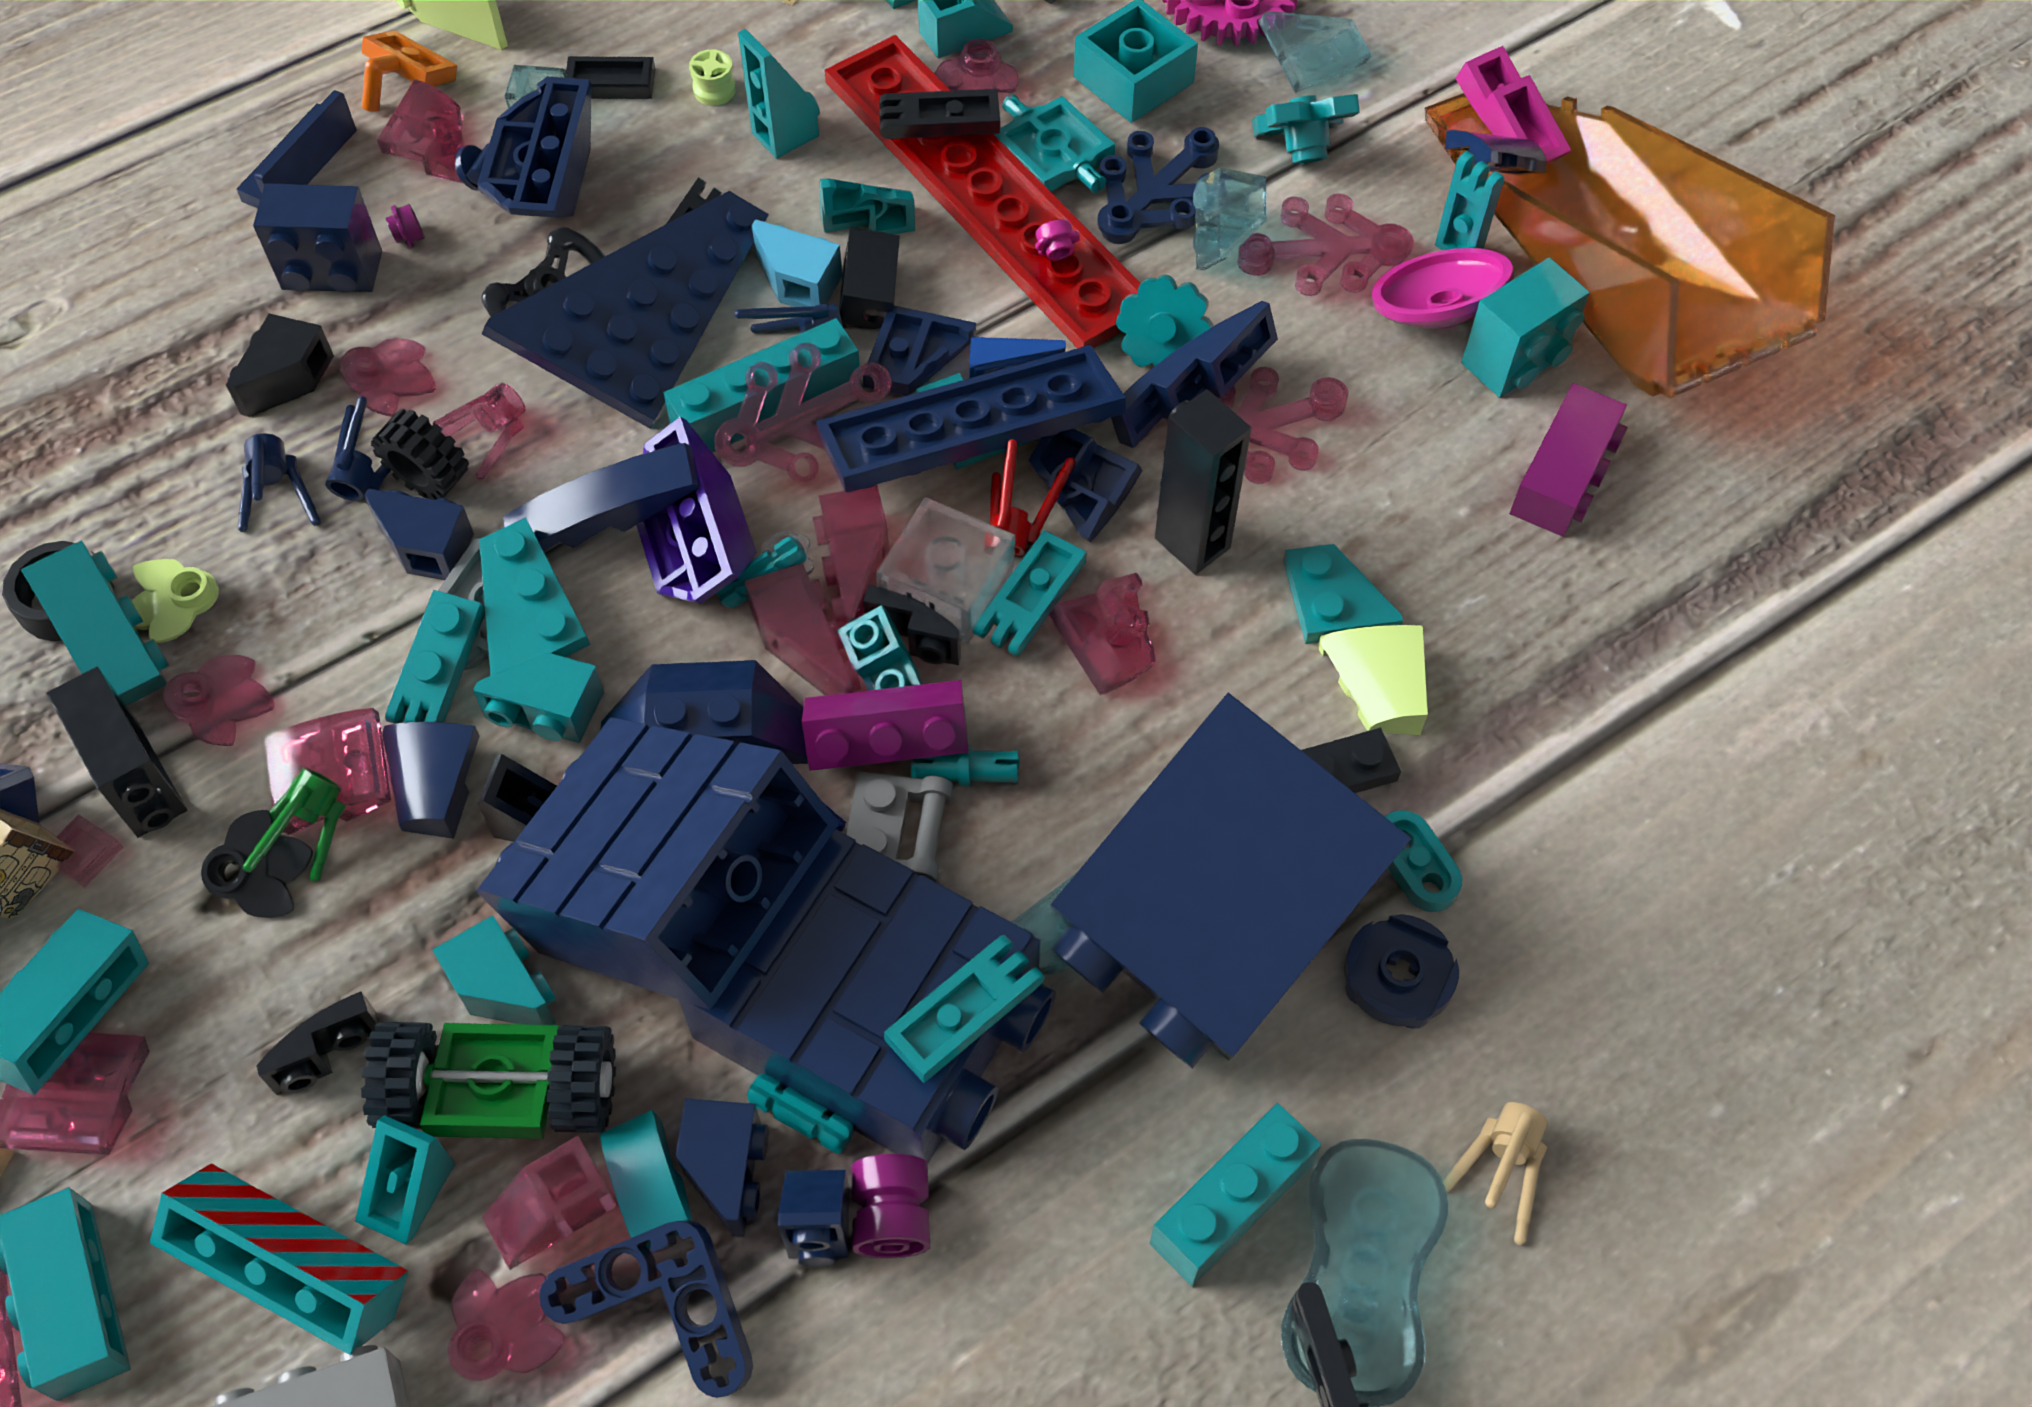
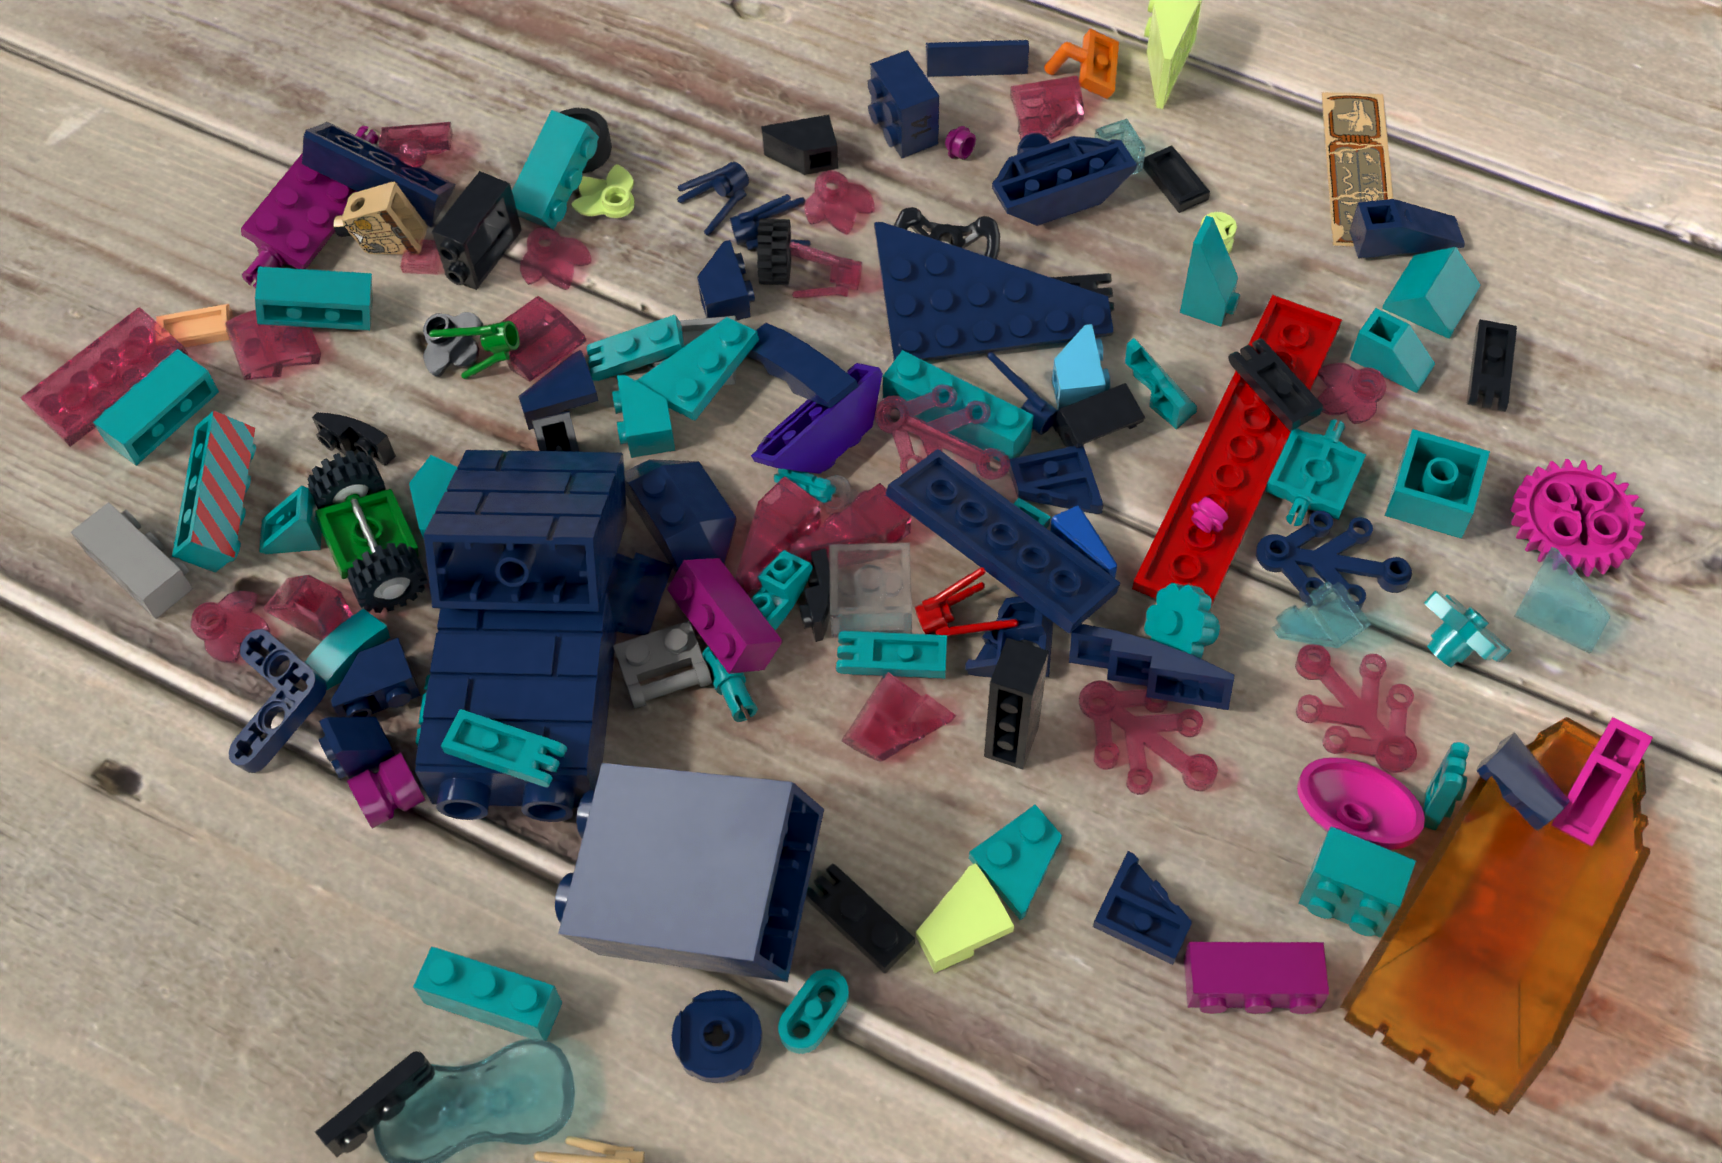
camera: 65 degrees right, 0 degrees up
none -> dark blue wing [1093,851,1192,965]

